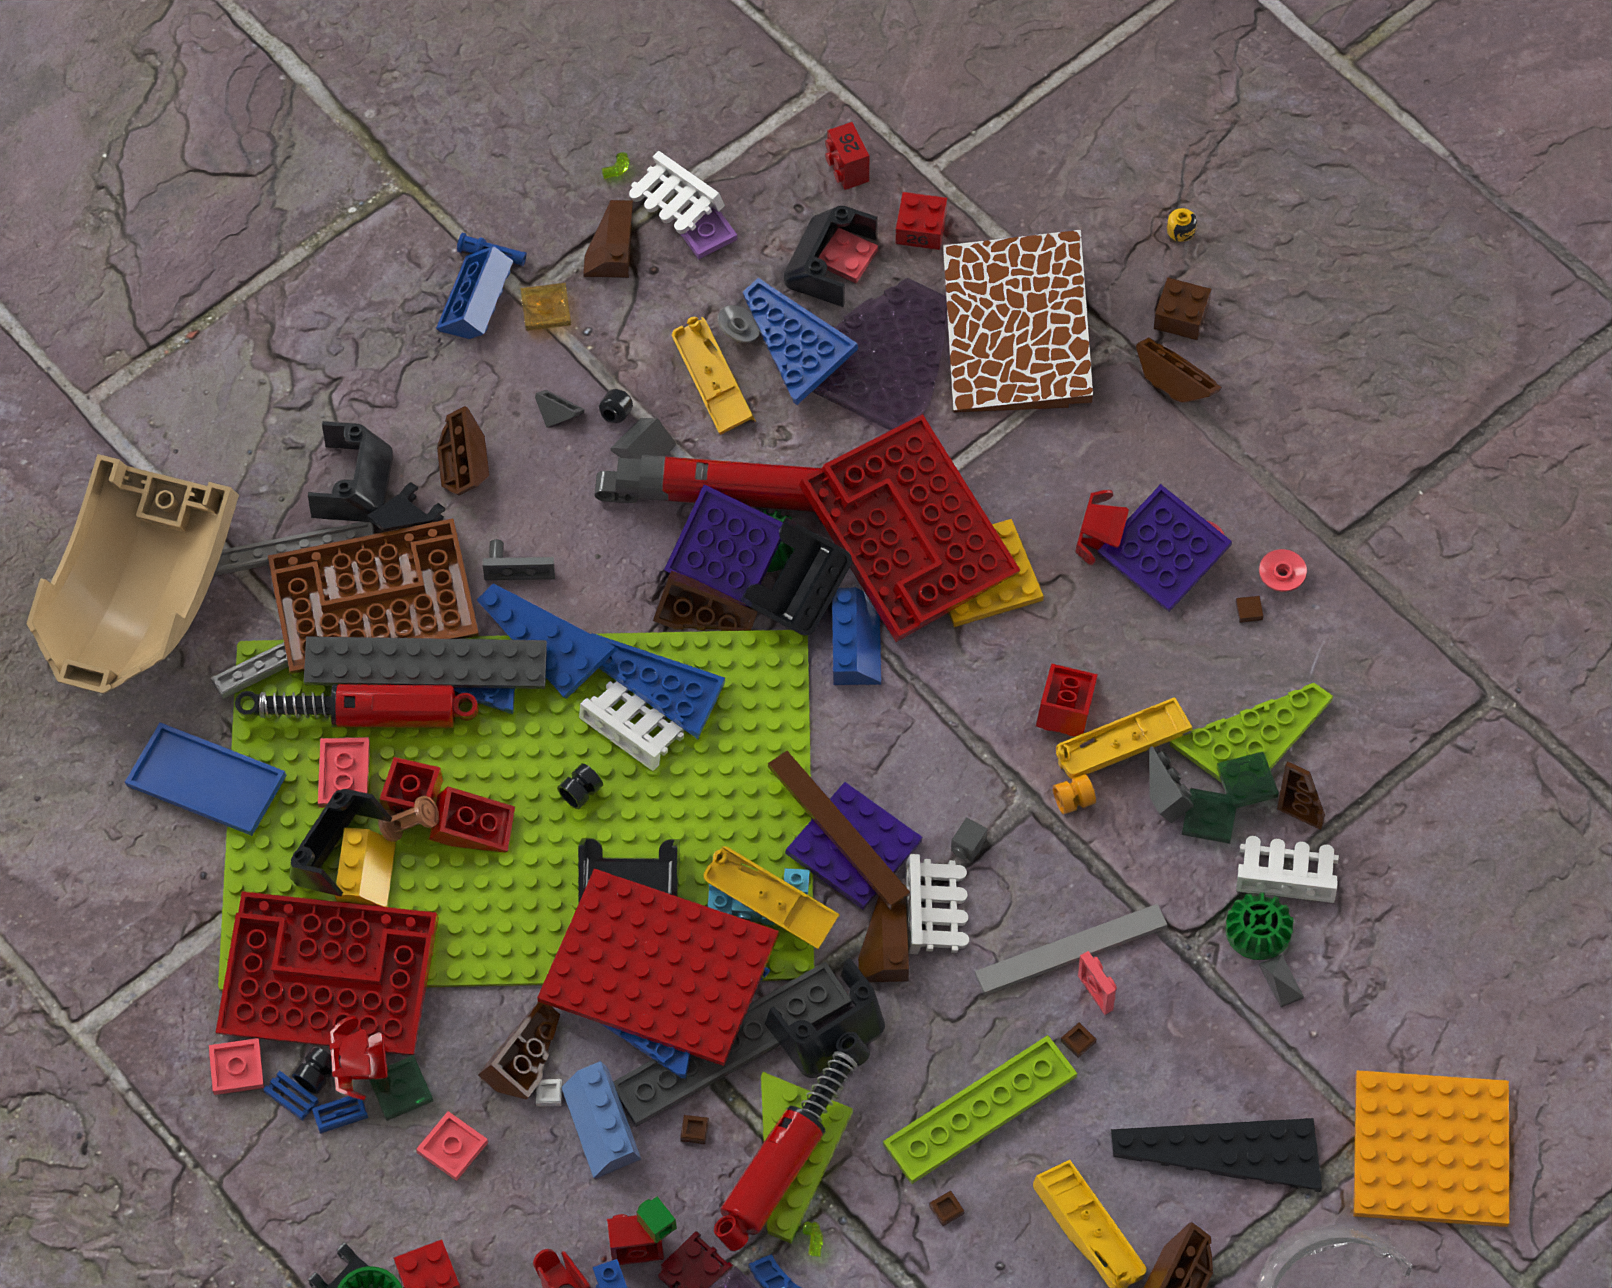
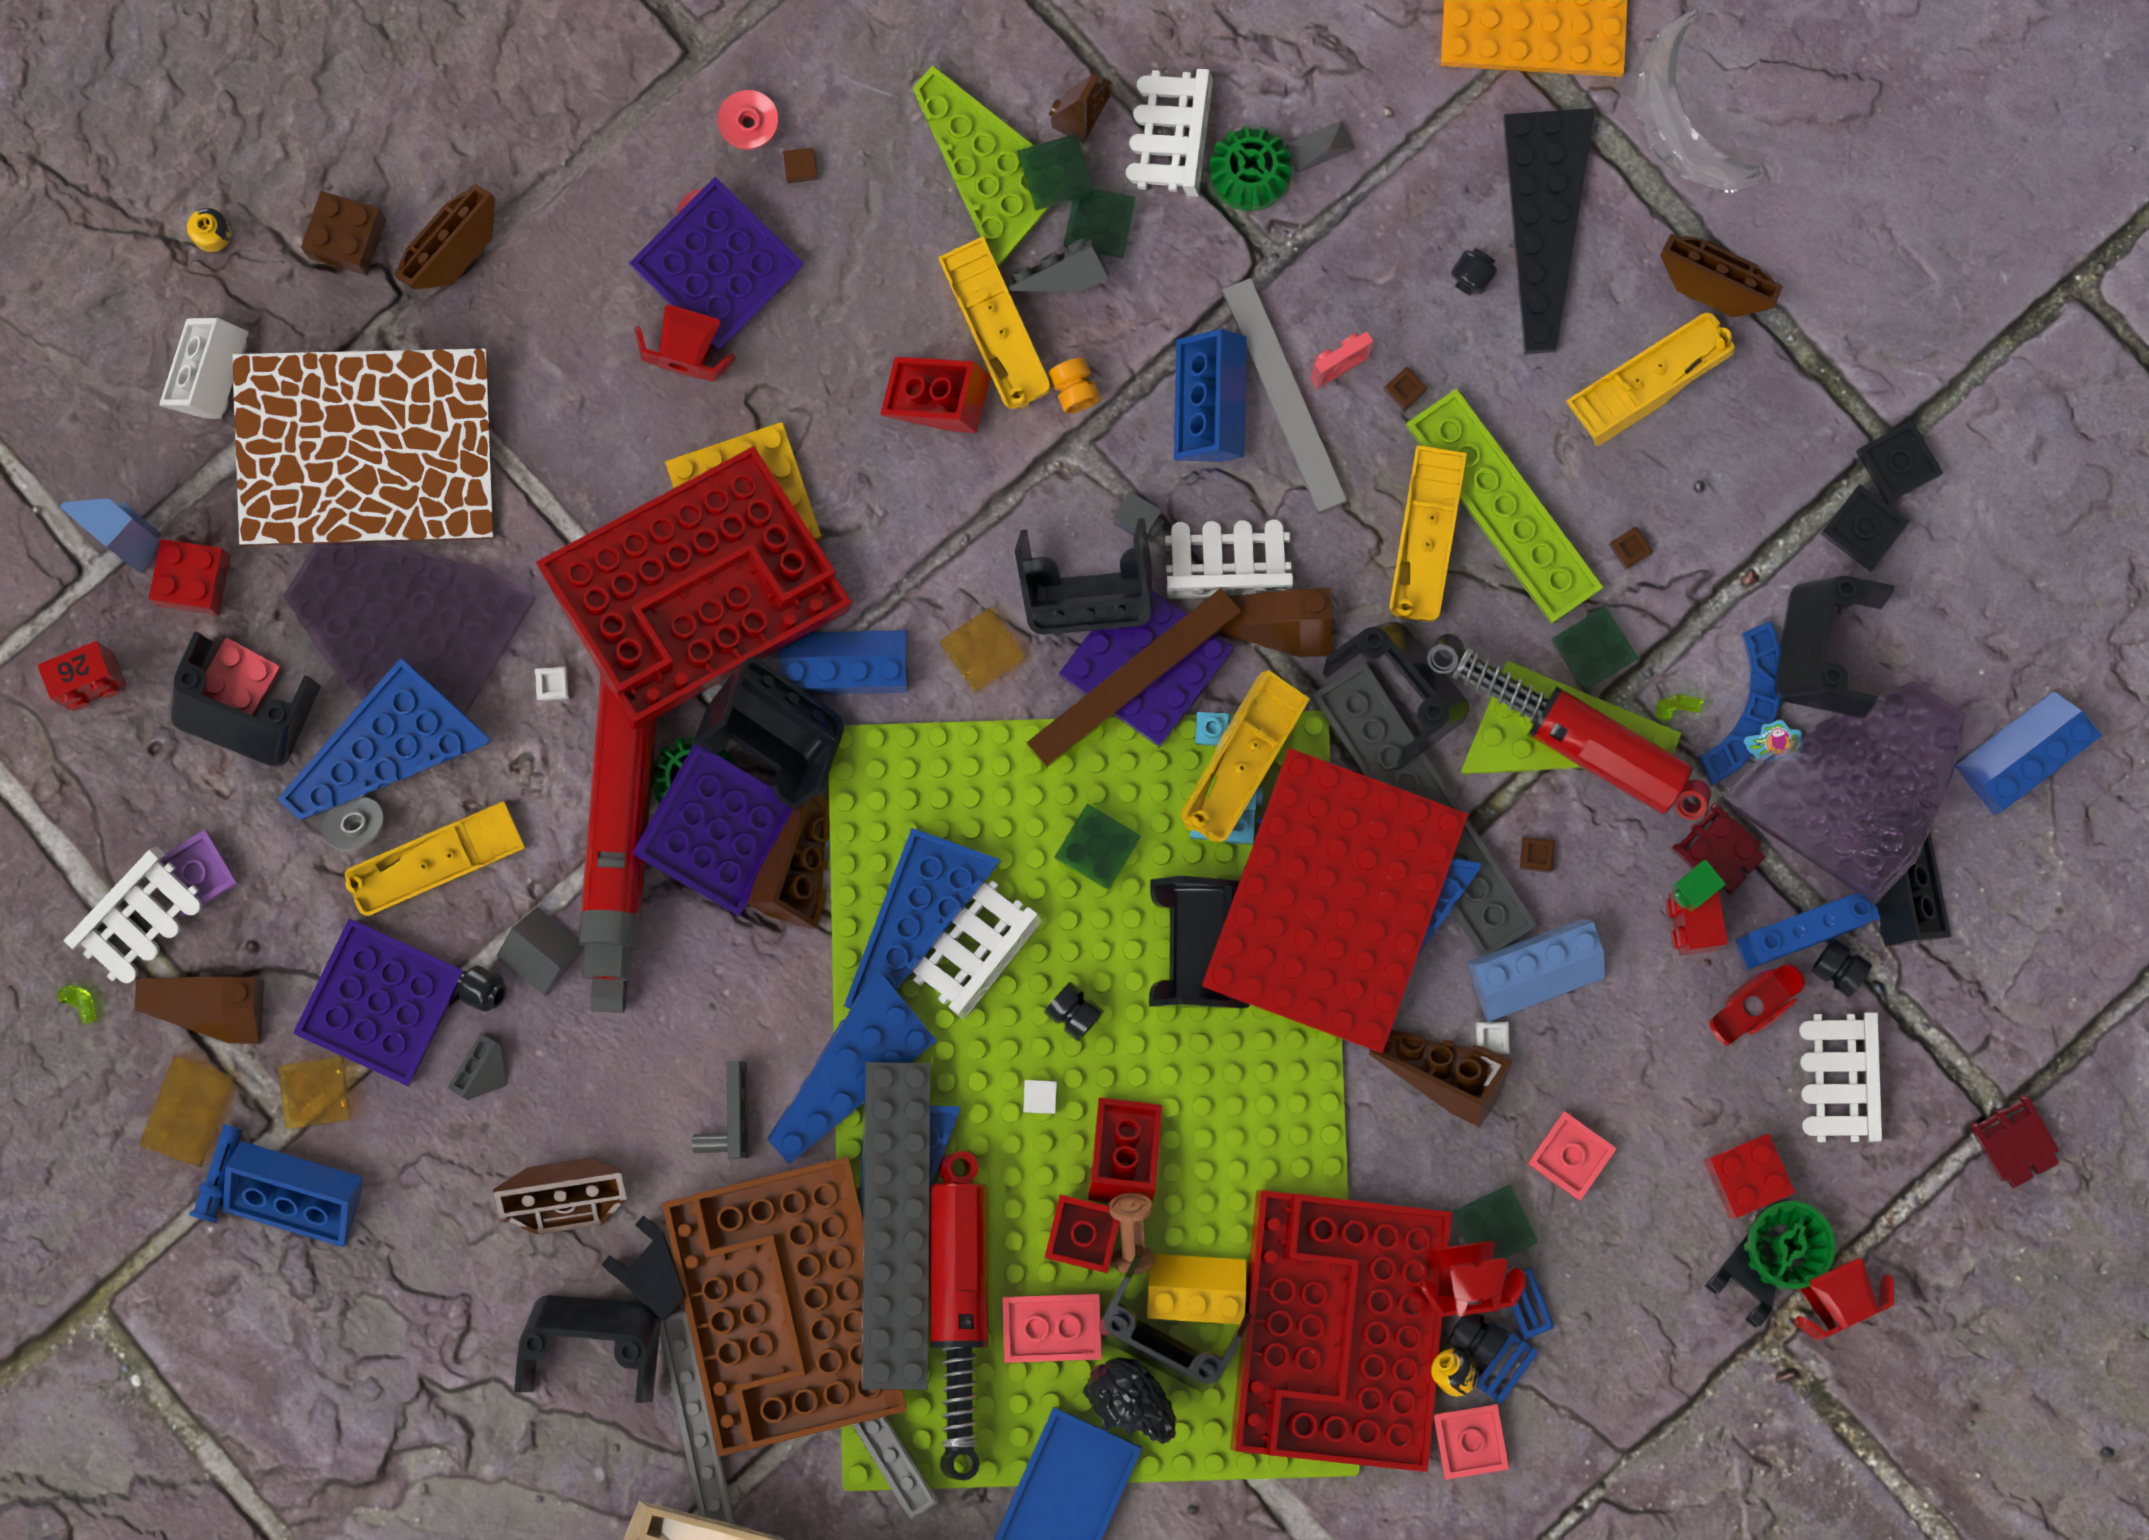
camera: 90 degrees left, 20 degrees up
none -> medium blue slope [60,498,162,573]
none -> clear yellow plate [139,1055,236,1167]
none -> white slope [159,318,249,419]
none -> dark purple plate [293,918,465,1087]
none -> white tile [535,667,570,701]
none -> clear yellow plate [939,606,1026,694]
none -> black windscreen [1014,518,1152,635]
none -> white tile [1023,1080,1057,1114]
none -> clear green plate [1054,803,1141,891]
none -> black hair [1083,1357,1176,1444]
none -> blue slope [1174,329,1247,462]
none -> yellow piece [1389,445,1467,622]
none -> yellow head [1431,1348,1479,1397]
none -> black head [1451,248,1497,296]
none -> clear green plate [1551,606,1639,692]

